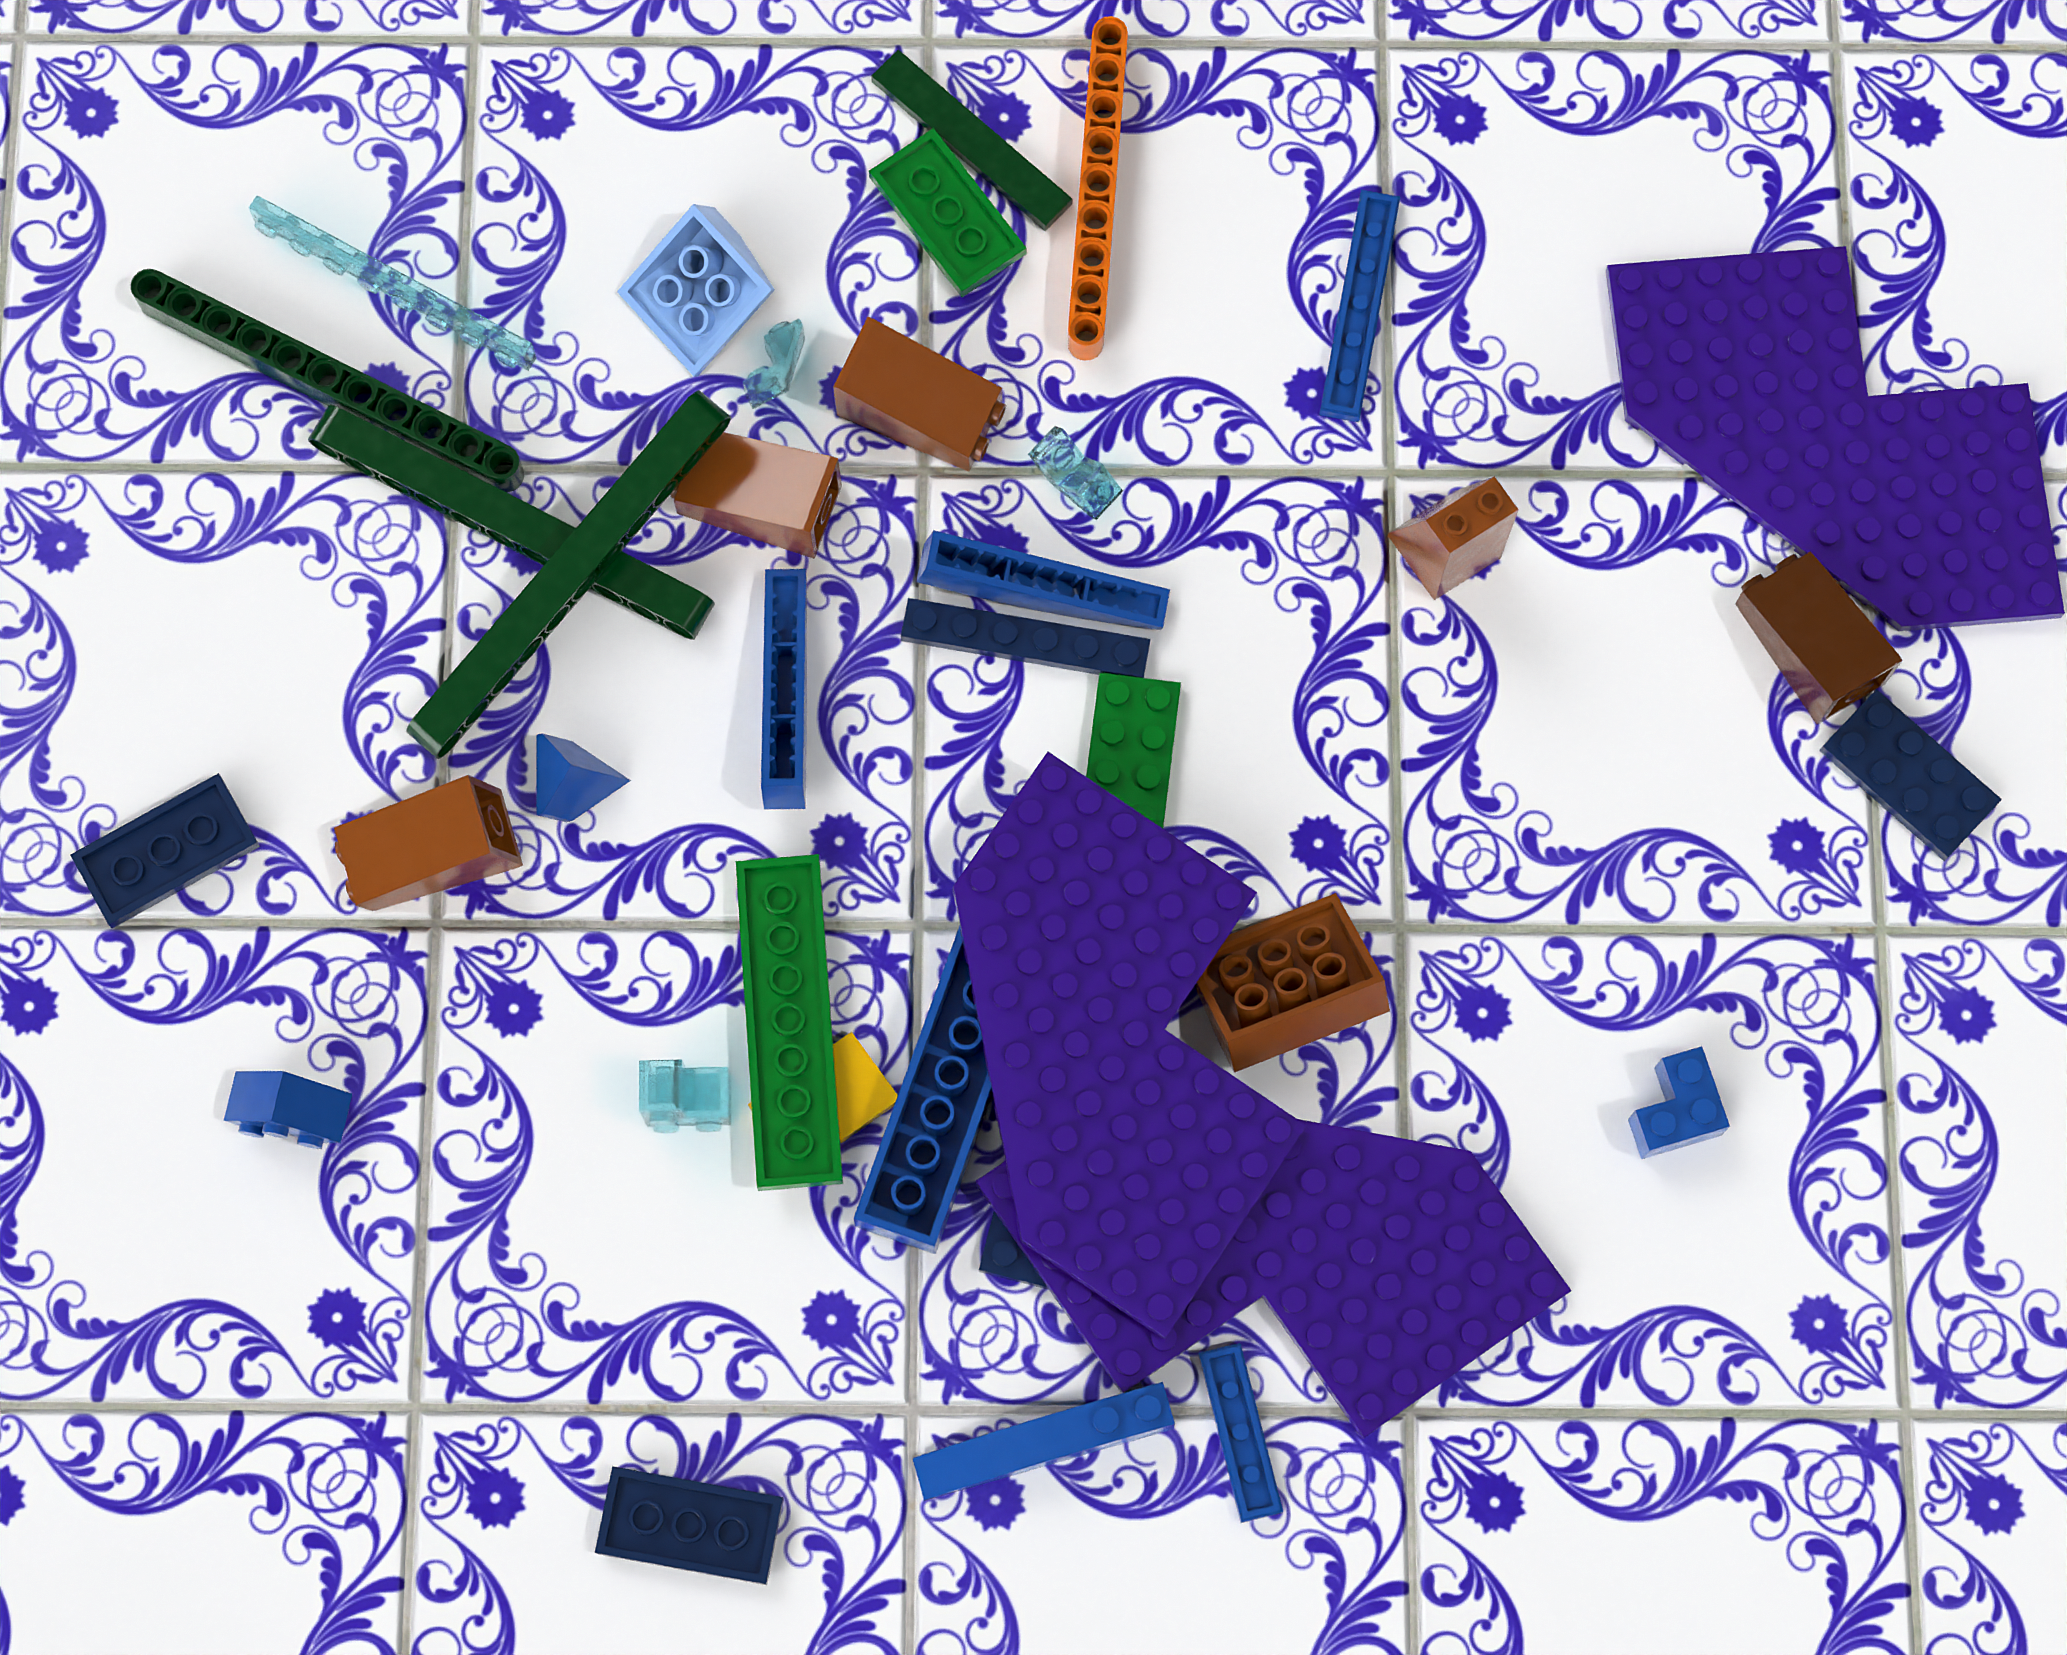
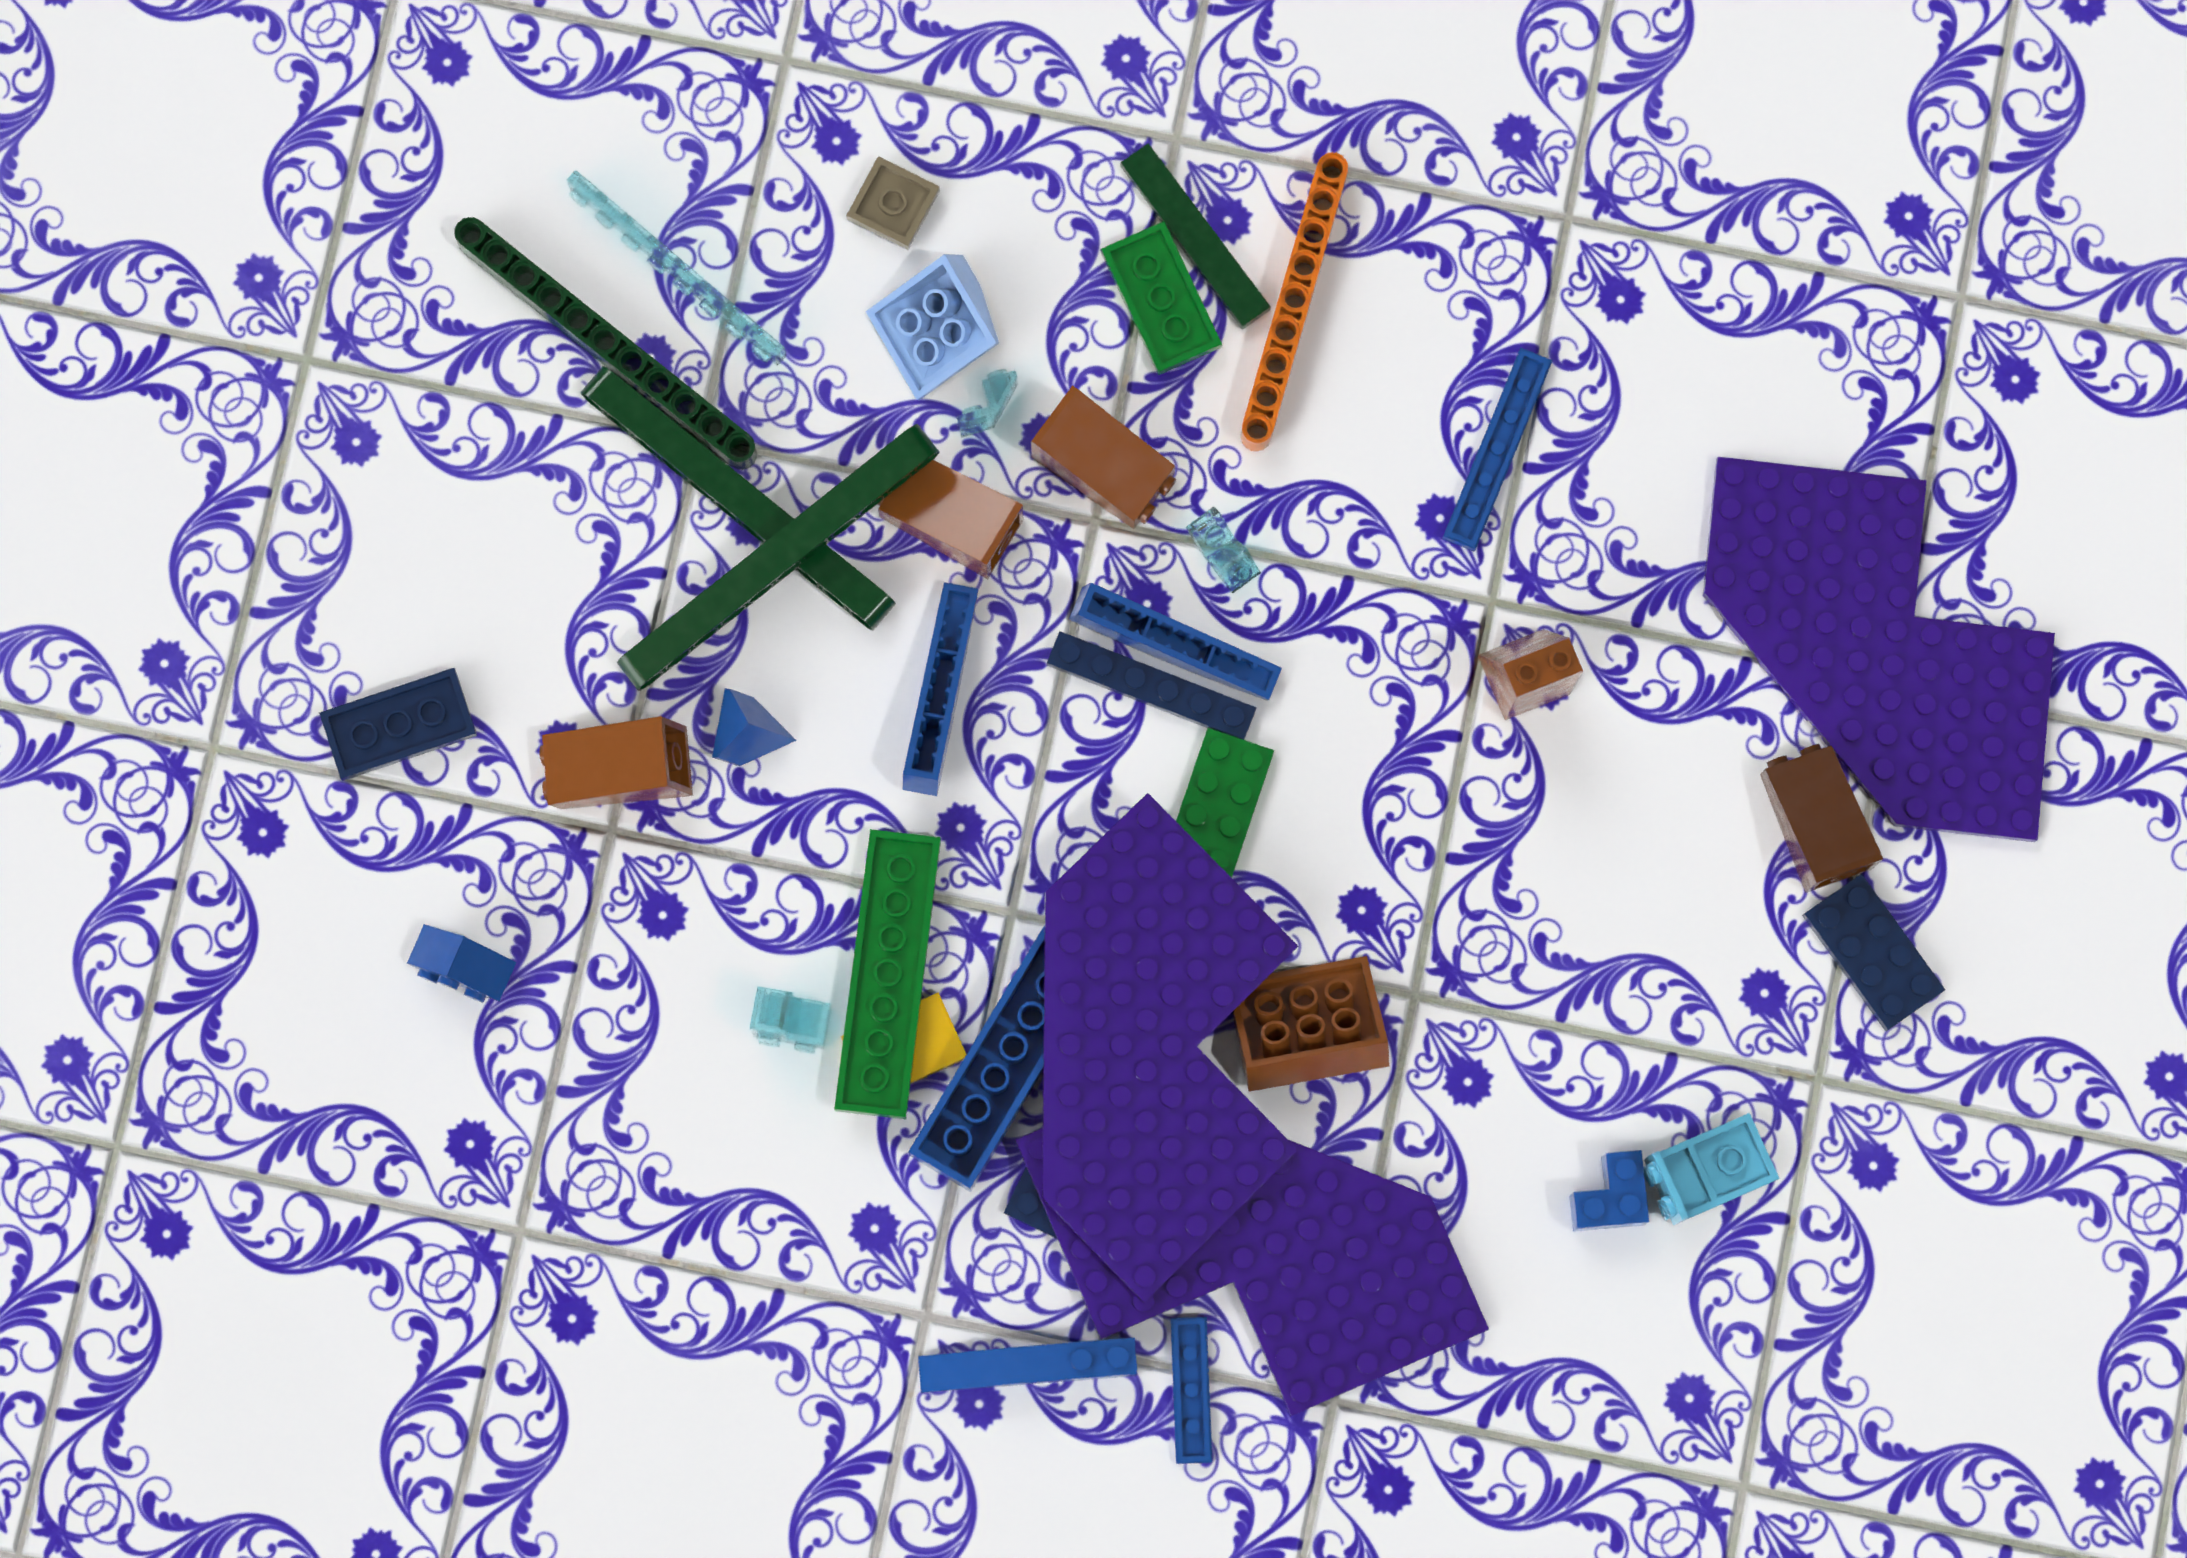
camera: 10 degrees right, 5 degrees up
dark blue plate [595,1466,784,1585] -> none
none -> dark tan plate [846,156,940,250]
none -> medium azure bracket [1644,1113,1780,1226]

